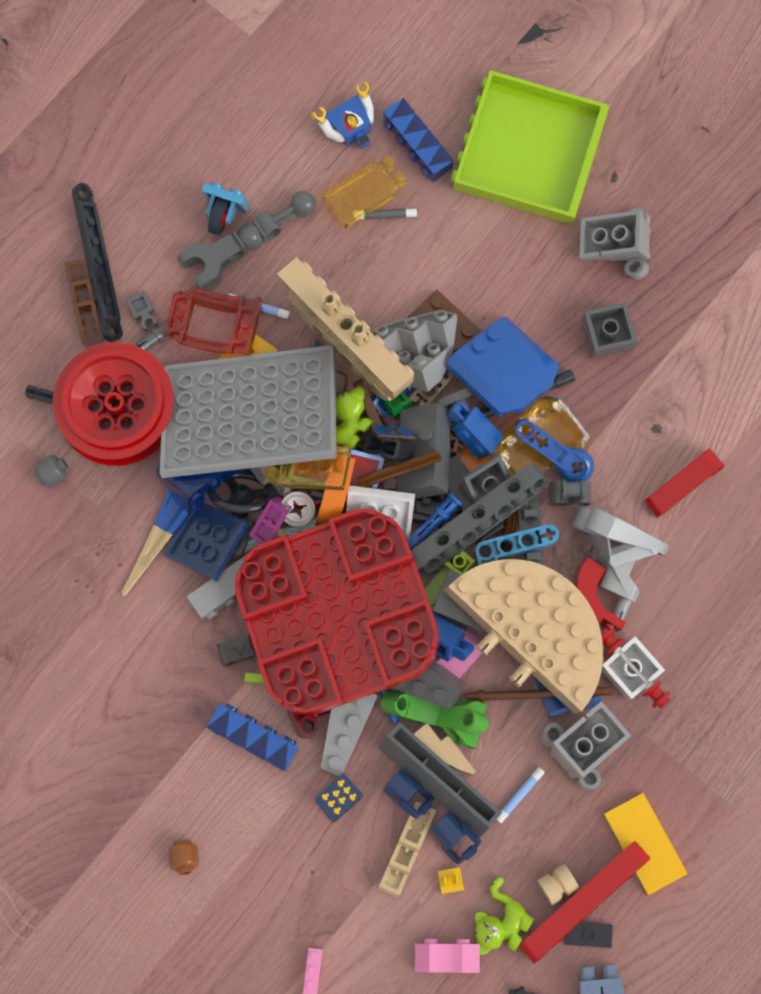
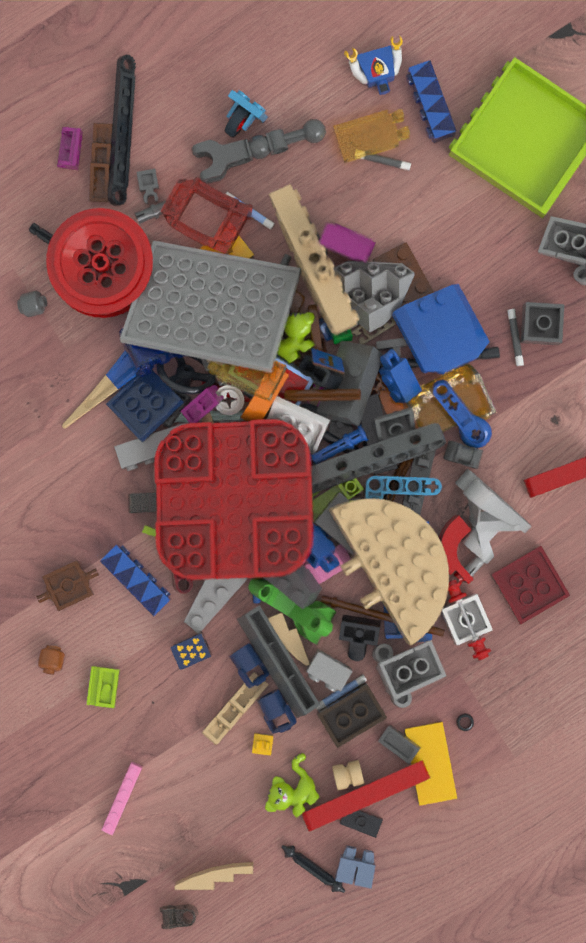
camera: 20 degrees right, 10 degrees up
bright pink brick [415,939,480,973] -> none
none -> reddish brown plate [36,560,99,611]
none -> magenta hinge [57,127,83,170]
none -> lime plate [86,666,120,708]
none -> light grey piece [306,649,352,692]
none -> dark brown brick [317,683,387,748]
none -> magenta piece [319,223,376,263]
none -> black brick [339,614,381,661]
none -> dark grey tile [378,725,421,764]
none -> black piece [456,713,474,731]
none -> dark red plate [491,546,571,625]
none -> dark grey bar [507,309,524,366]

